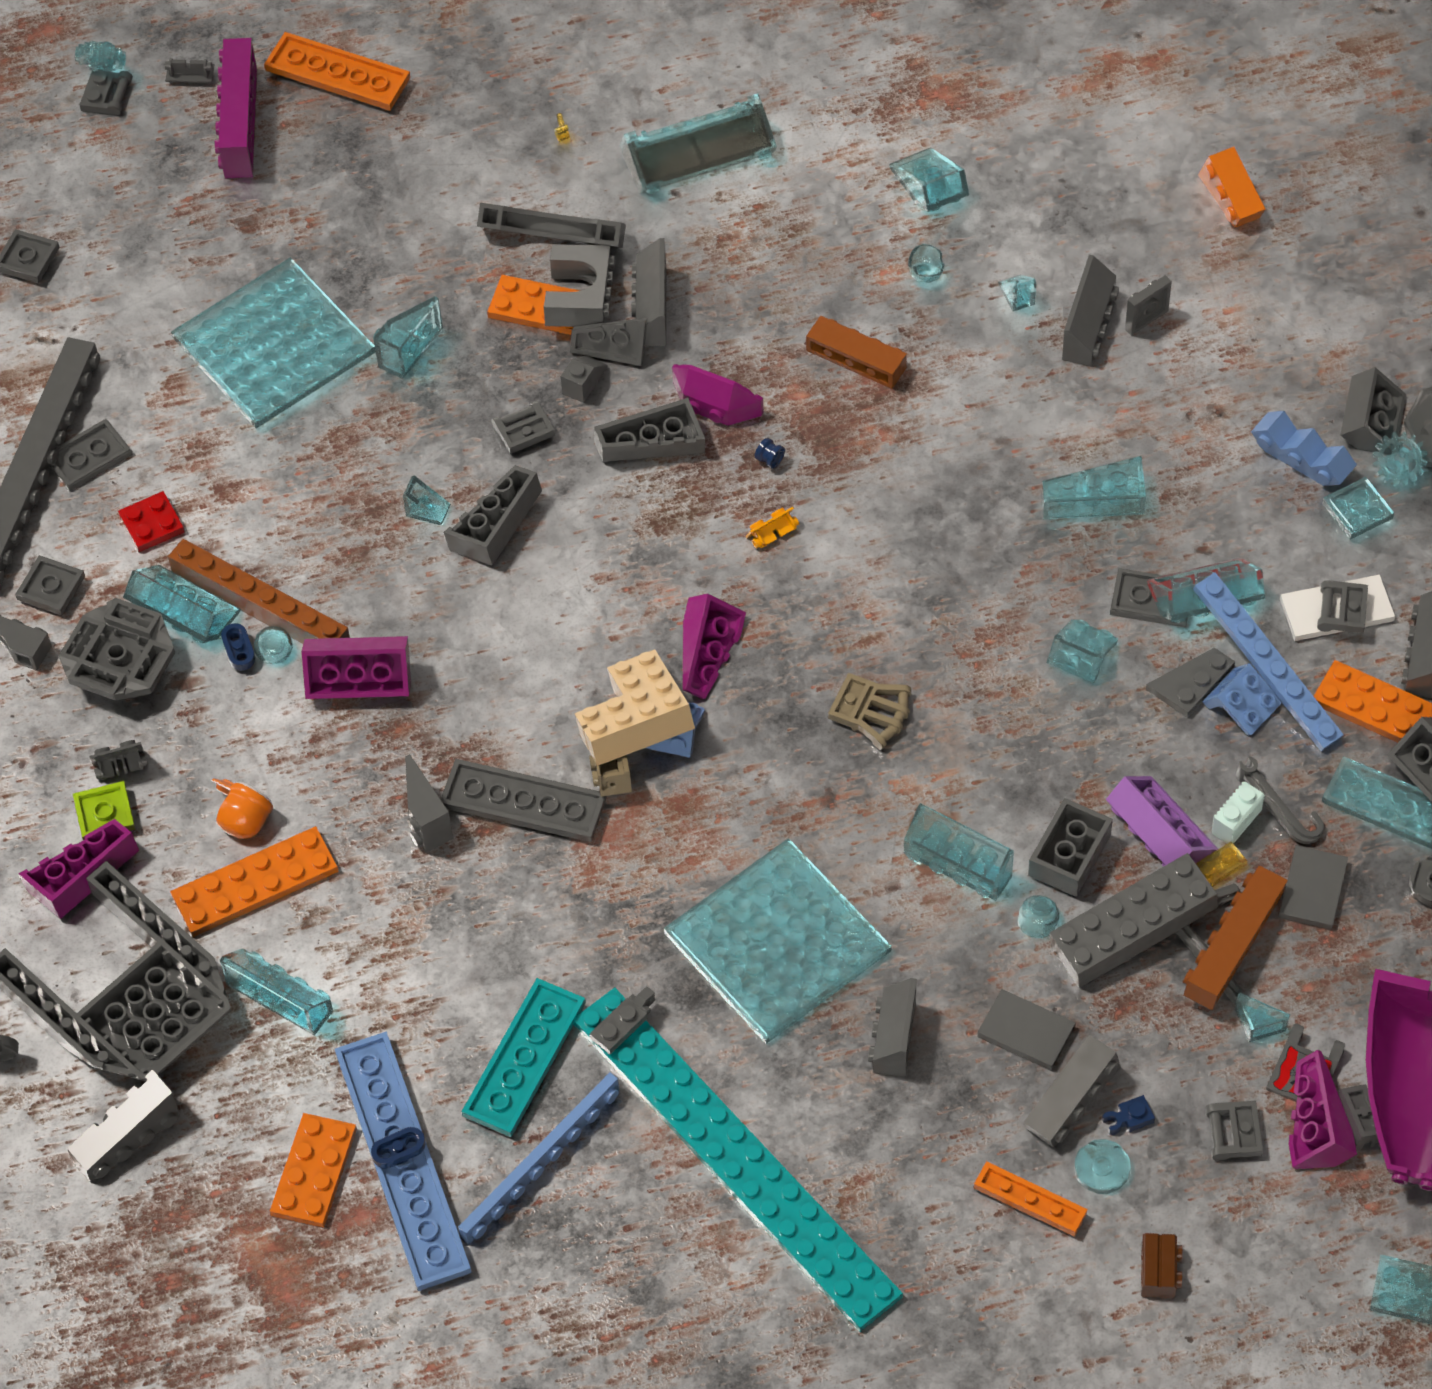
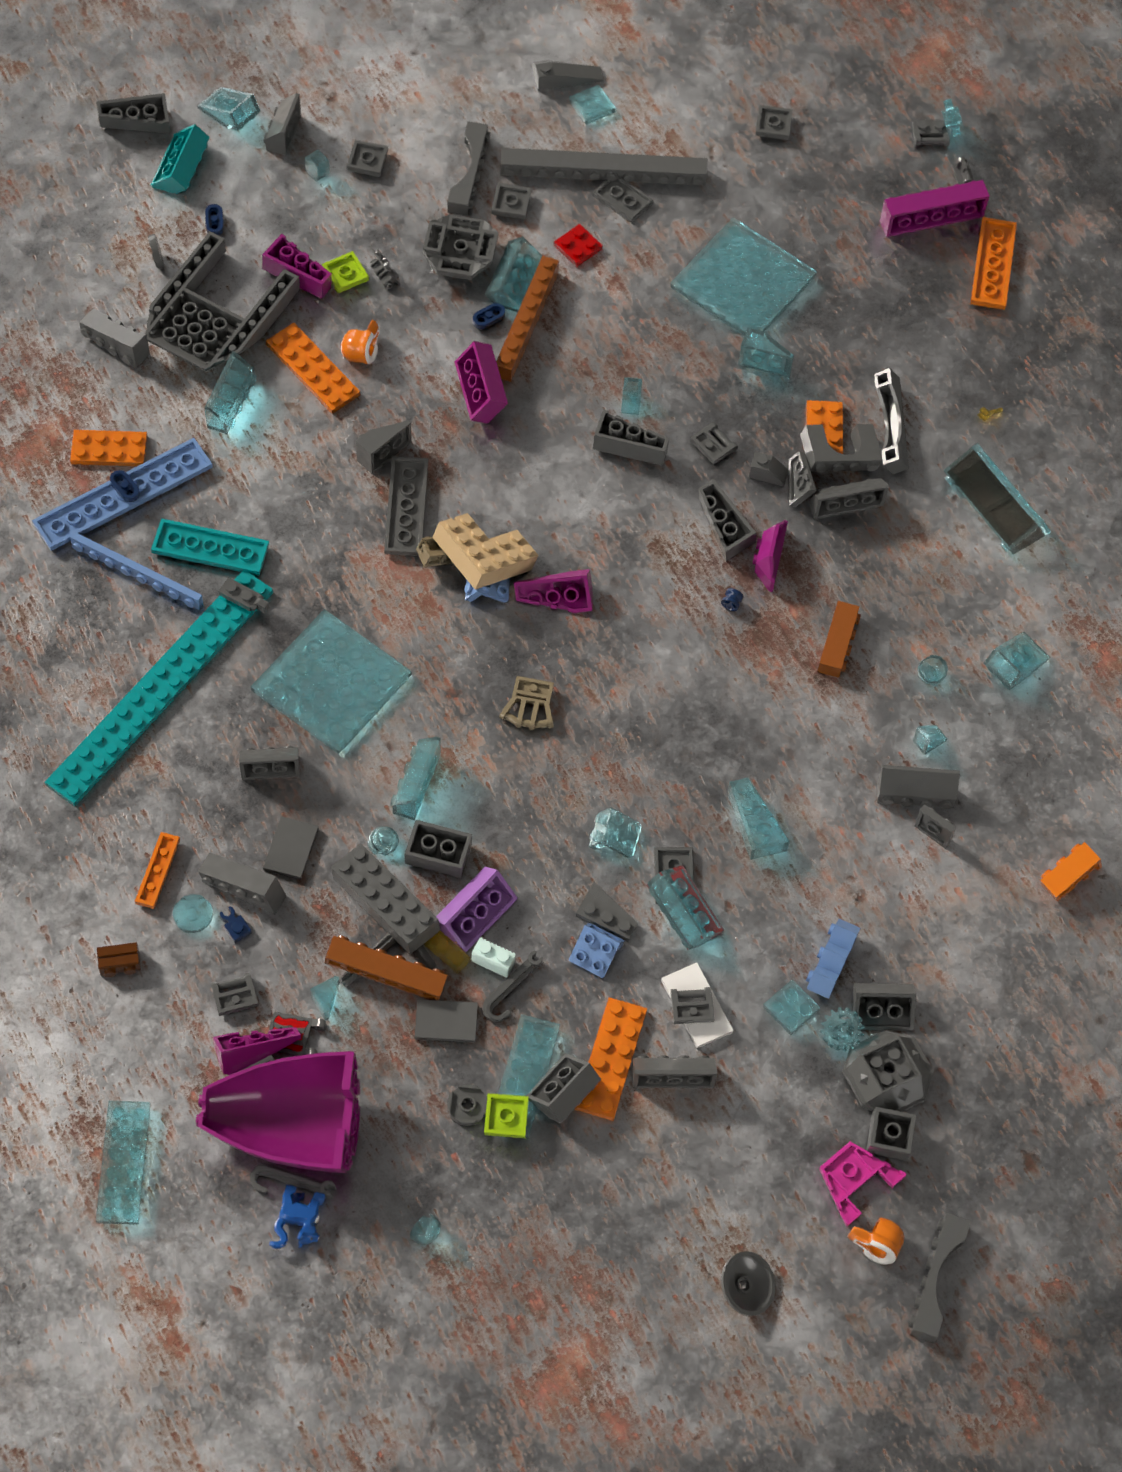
camera: 70 degrees right, 5 degrees up
clear light blue hair [254,626,293,664] -> none
light orange hinge [745,507,799,549] -> none
medium blue plate [1193,572,1344,752] -> none

